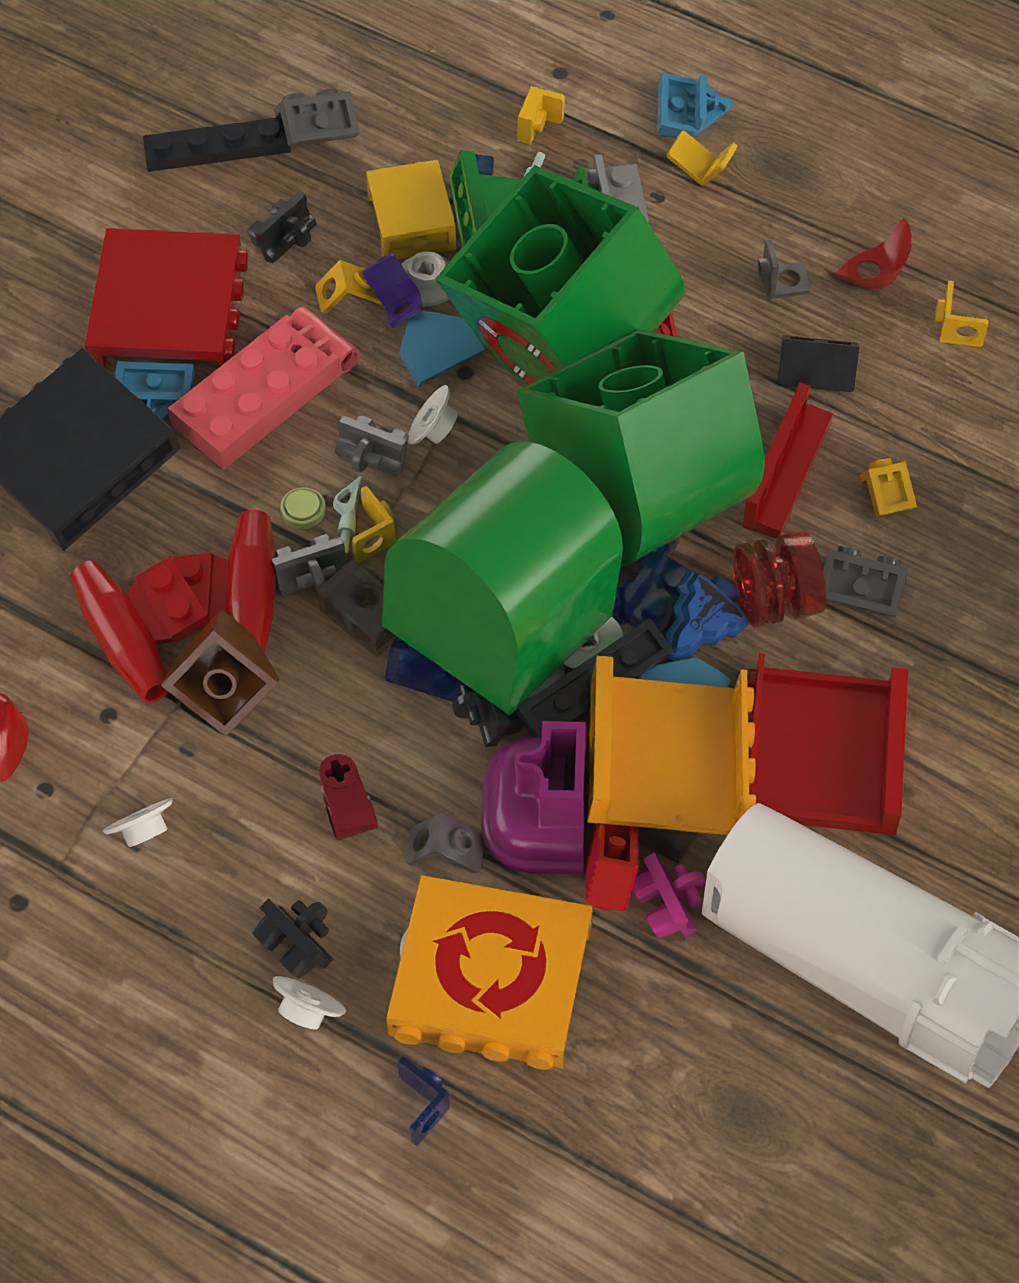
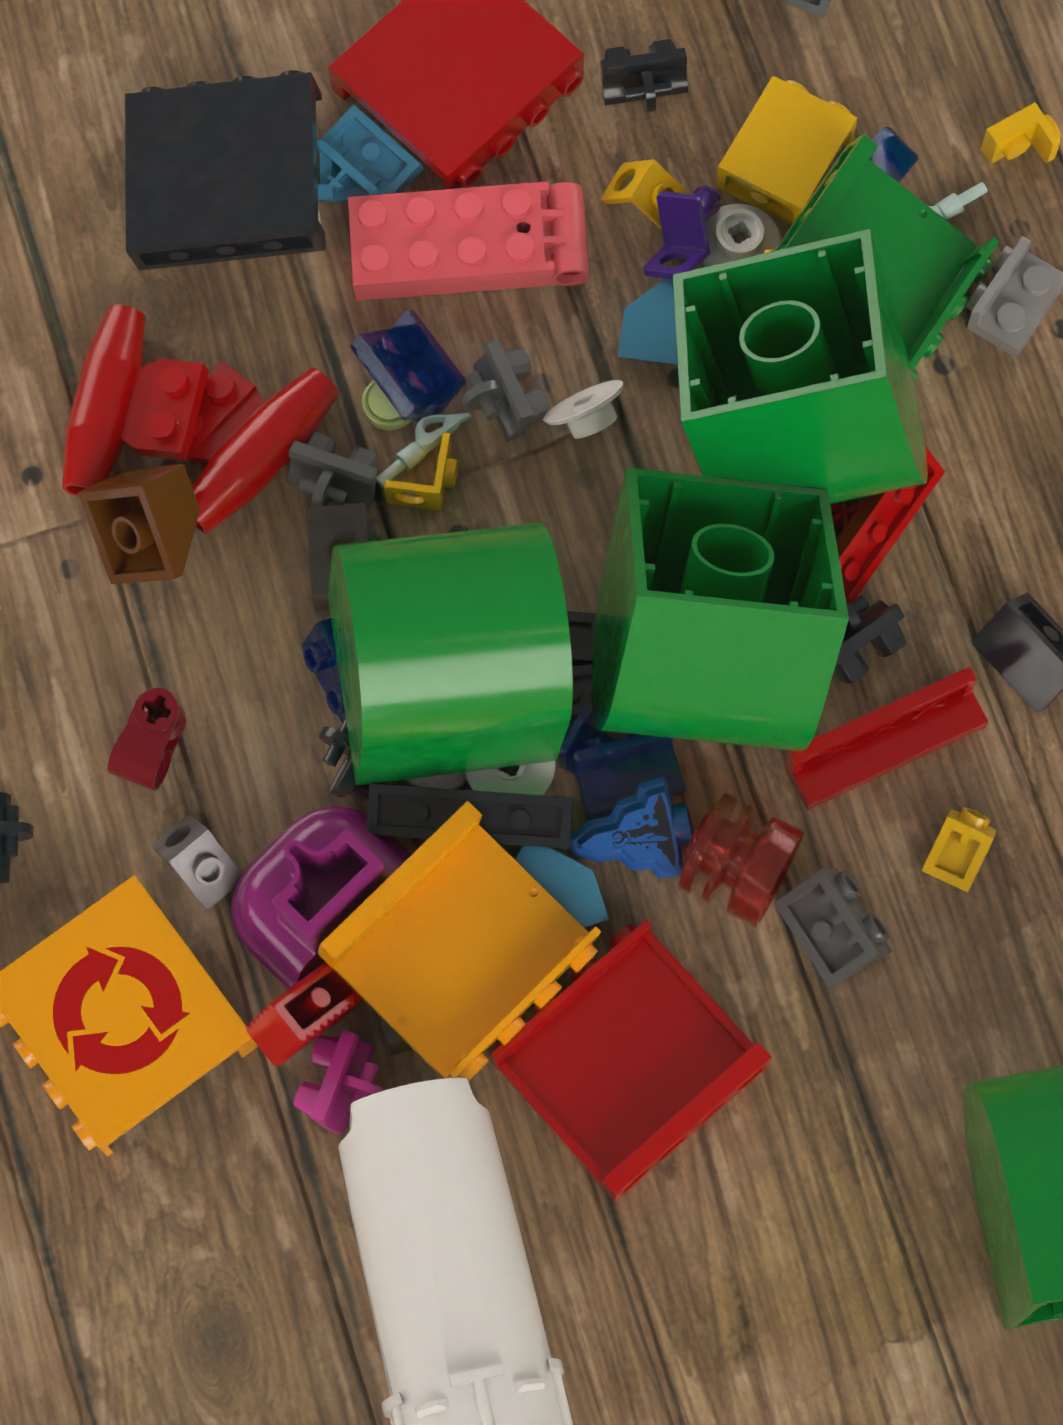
camera: 45 degrees right, 15 degrees up
none -> clear blue bracket [350,310,466,421]

